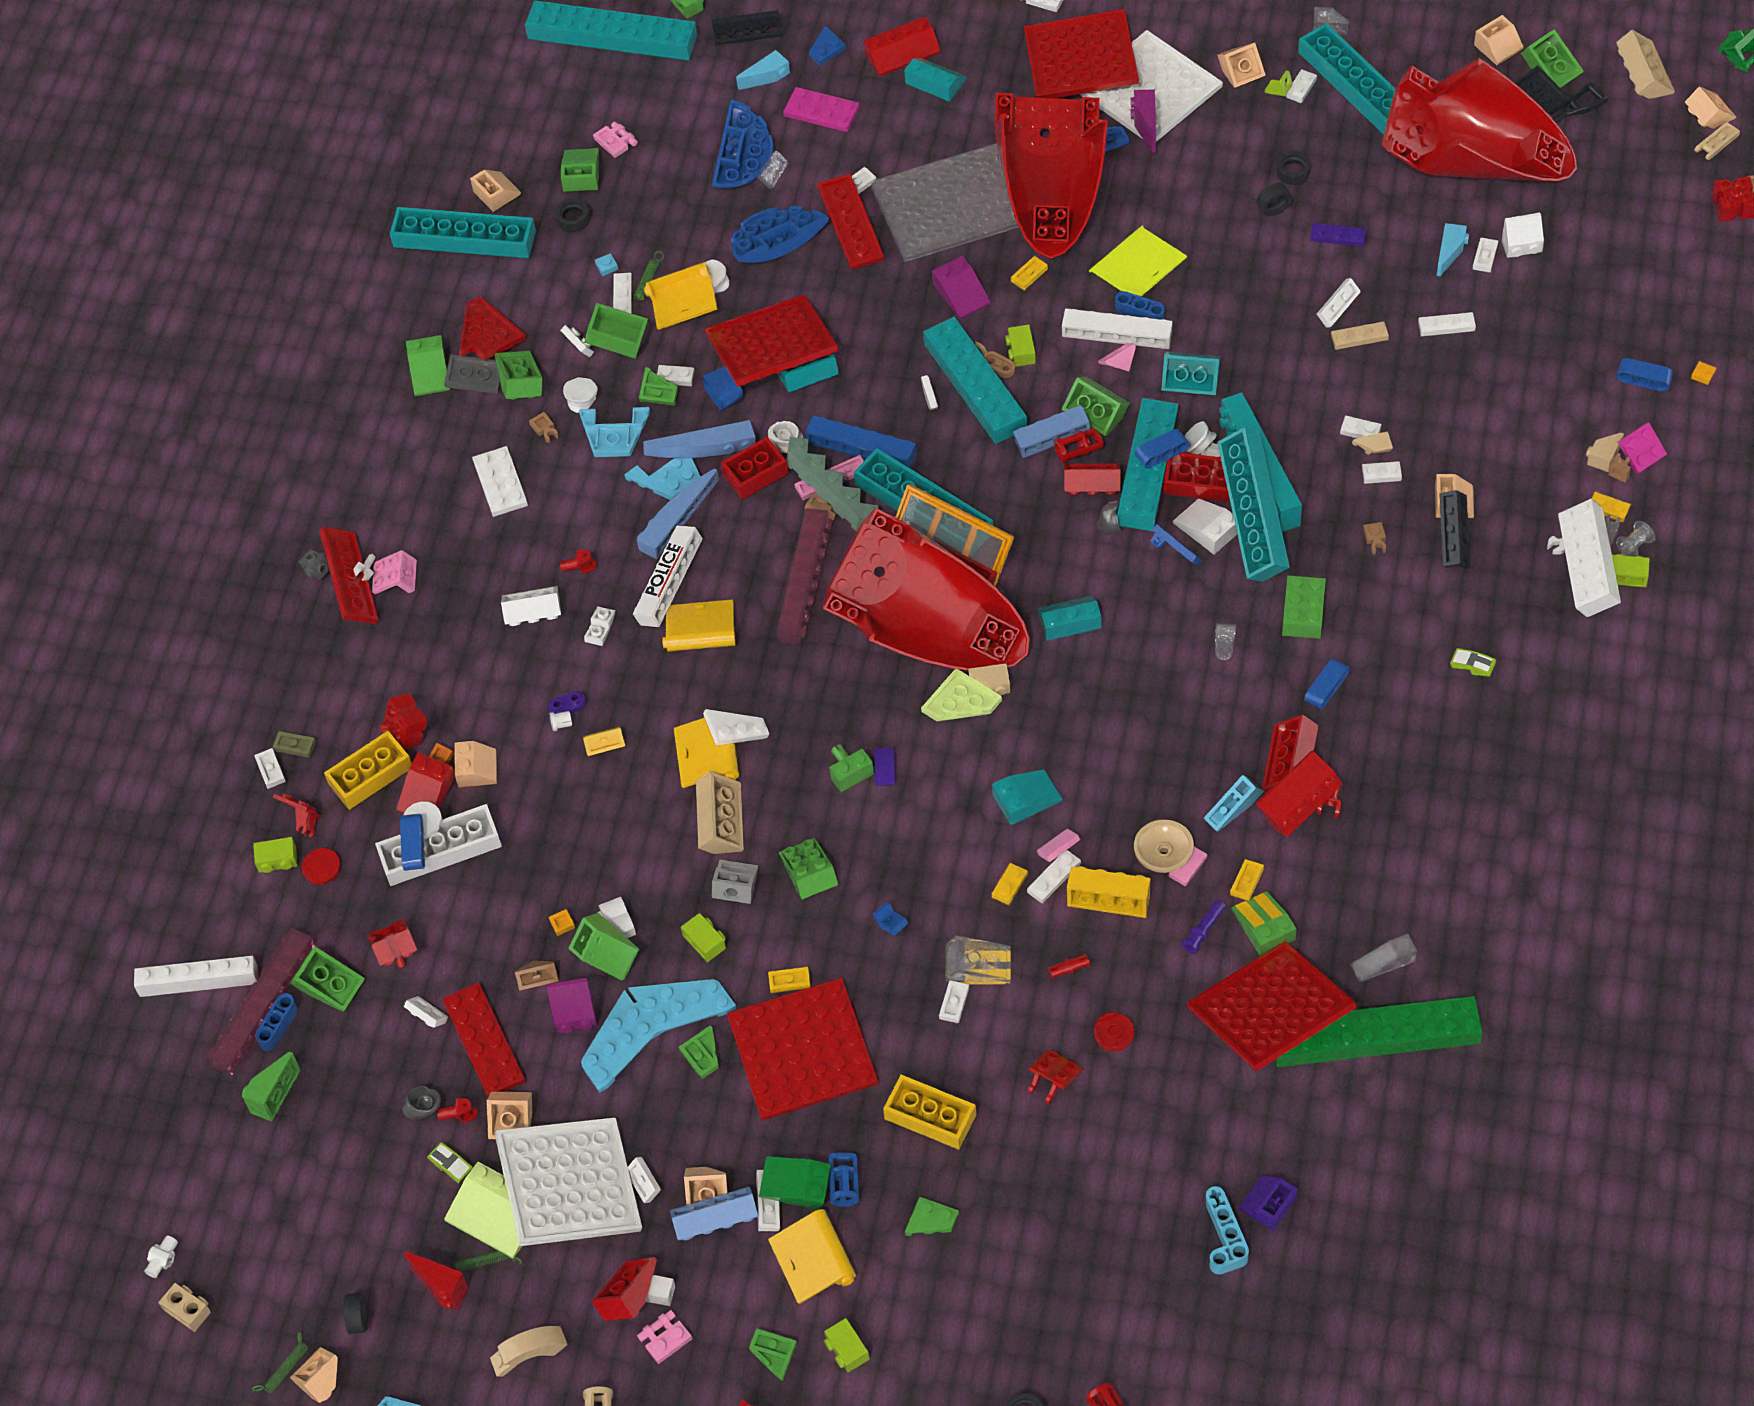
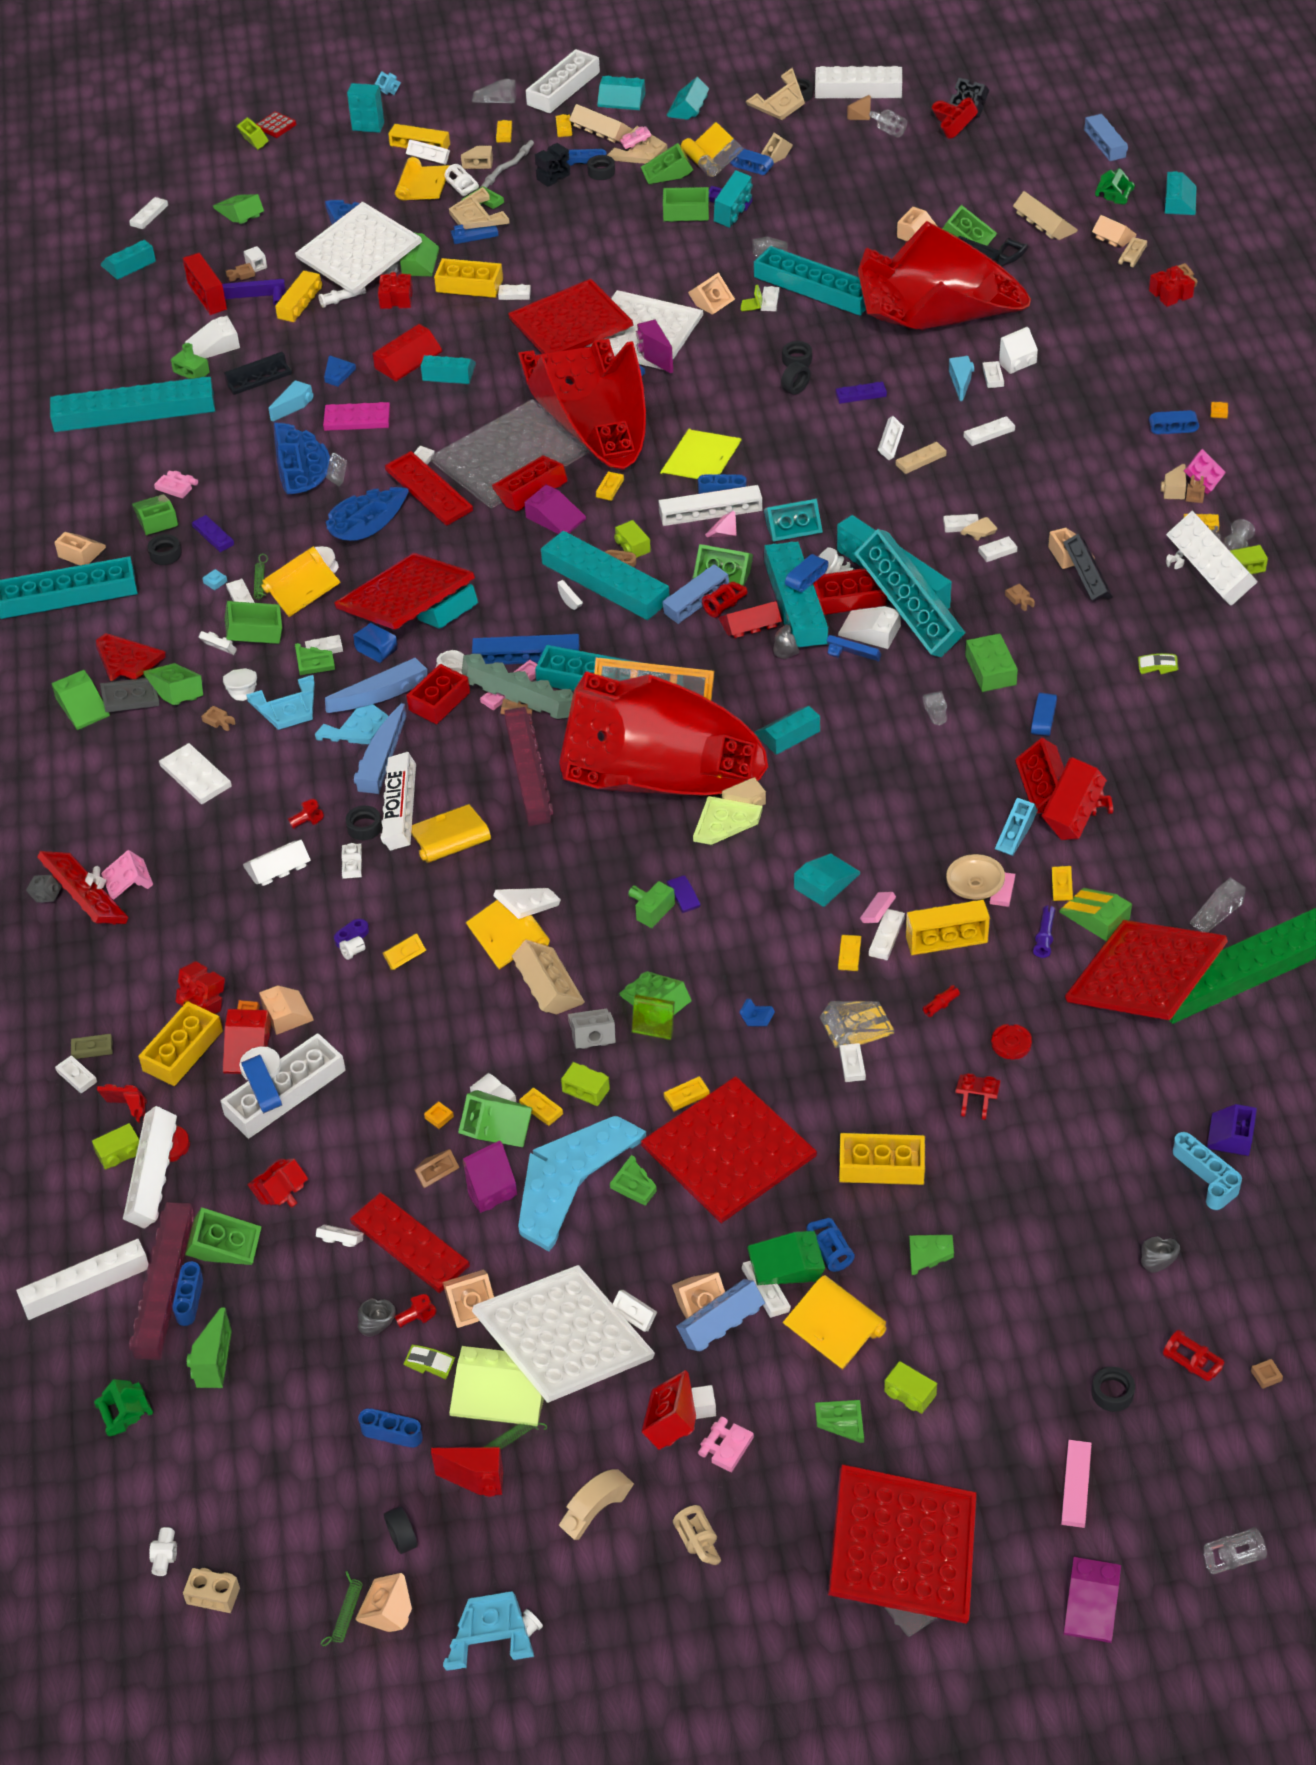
camera: 25 degrees left, 10 degrees down
none -> green piece [94,1379,153,1436]
none -> white brick [123,1106,177,1229]
none -> dark purple plate [192,515,234,552]
none -> black tyre [345,805,382,841]
none -> blue beam [358,1408,423,1448]
none -> red slope [492,455,567,511]
none -> yellow plate [519,1087,563,1126]
none -> clear neon green tile [632,994,675,1040]
none -> flat silver hair [1141,1236,1180,1273]

